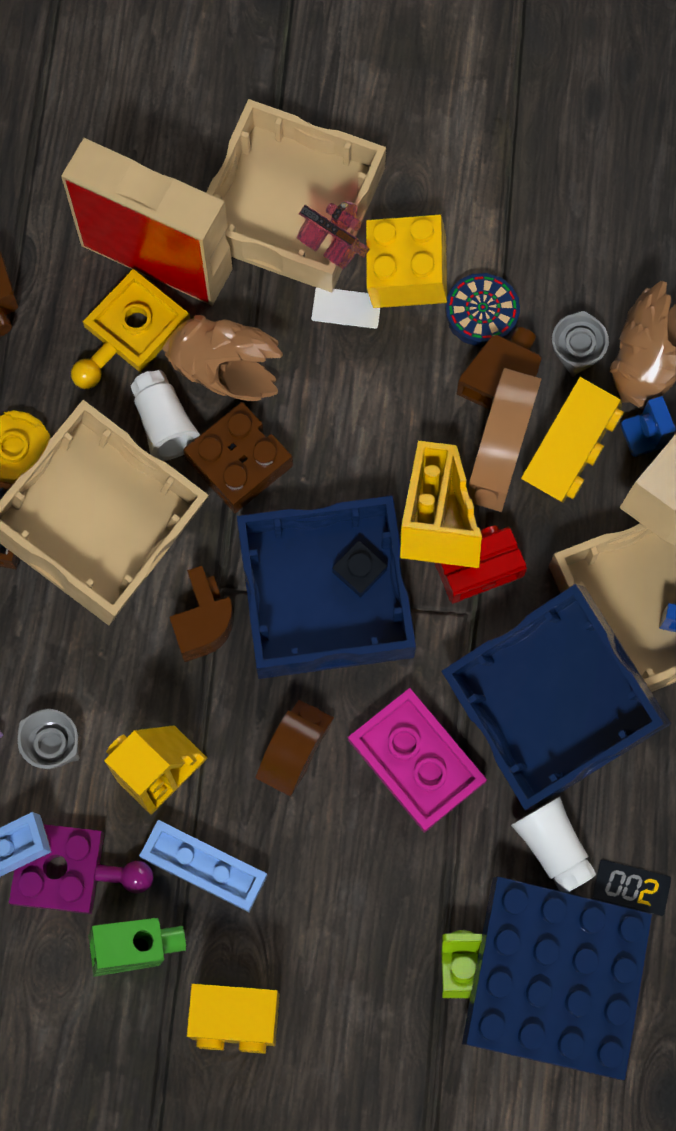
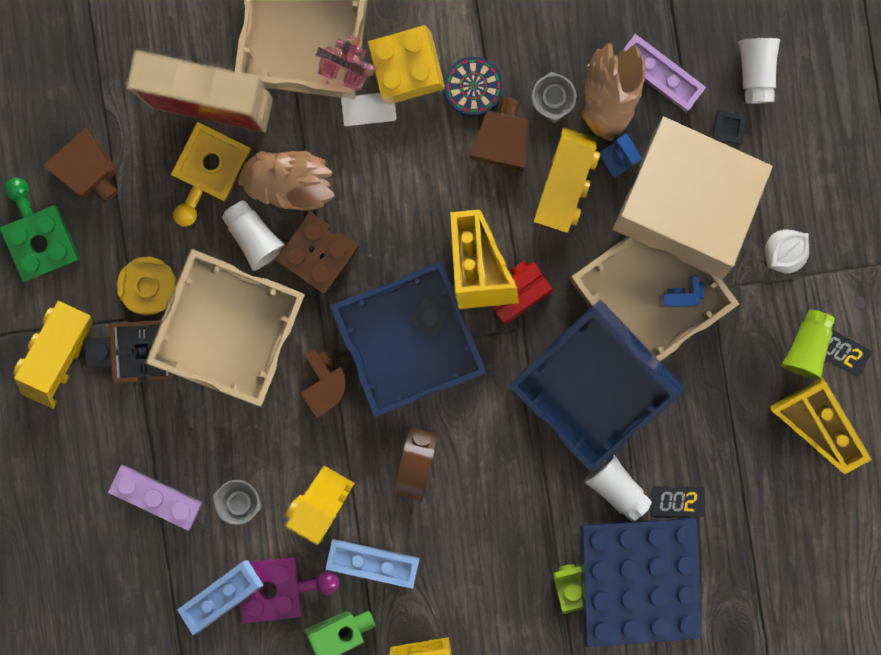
camera: 10 degrees left, 15 degrees up
dark pink plate [348,688,487,833] -> none
medium nougat arch [468,368,541,512] -> none

